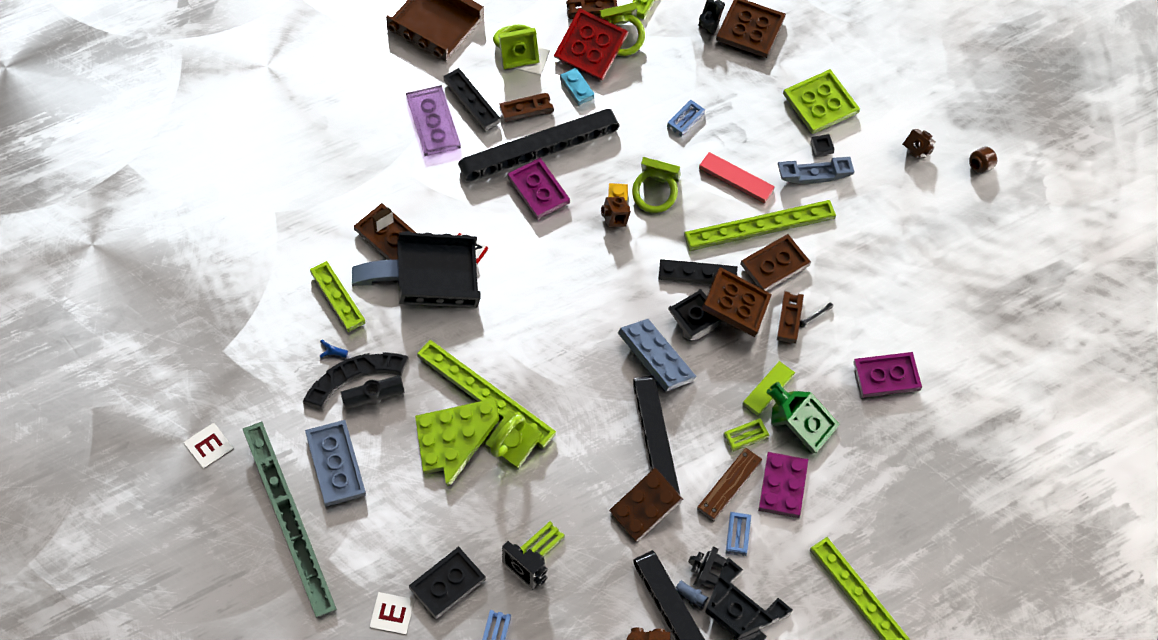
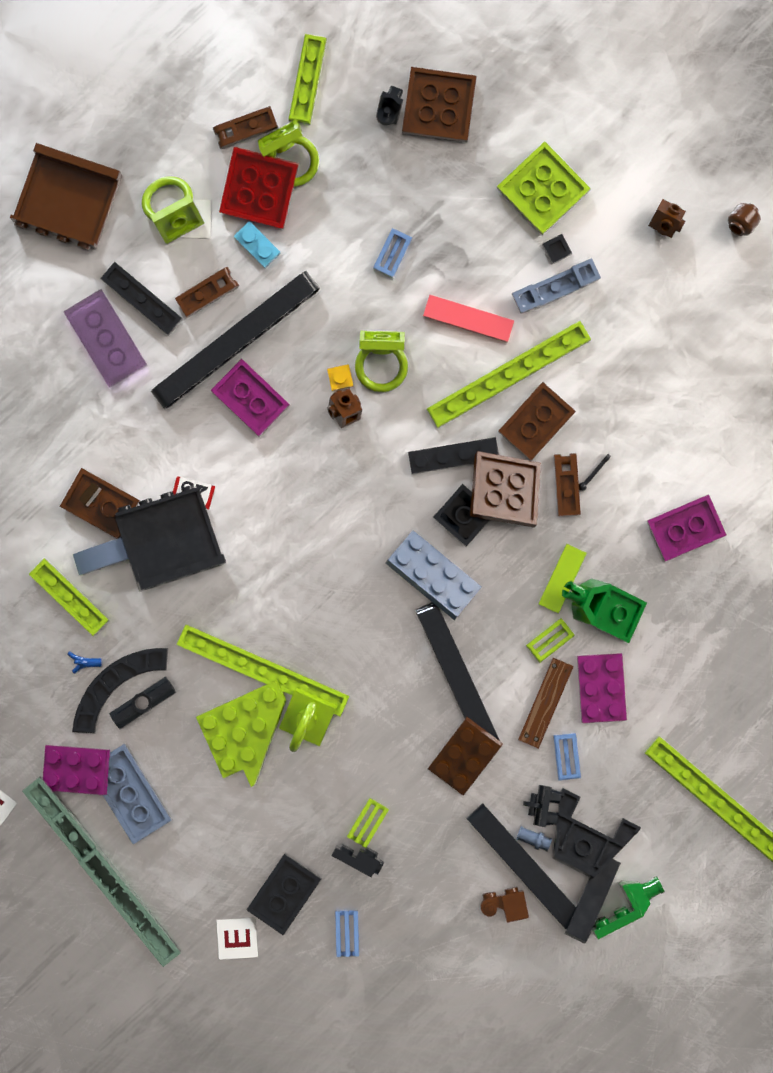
camera: 10 degrees left, 25 degrees up
none -> magenta plate [43,745,110,795]

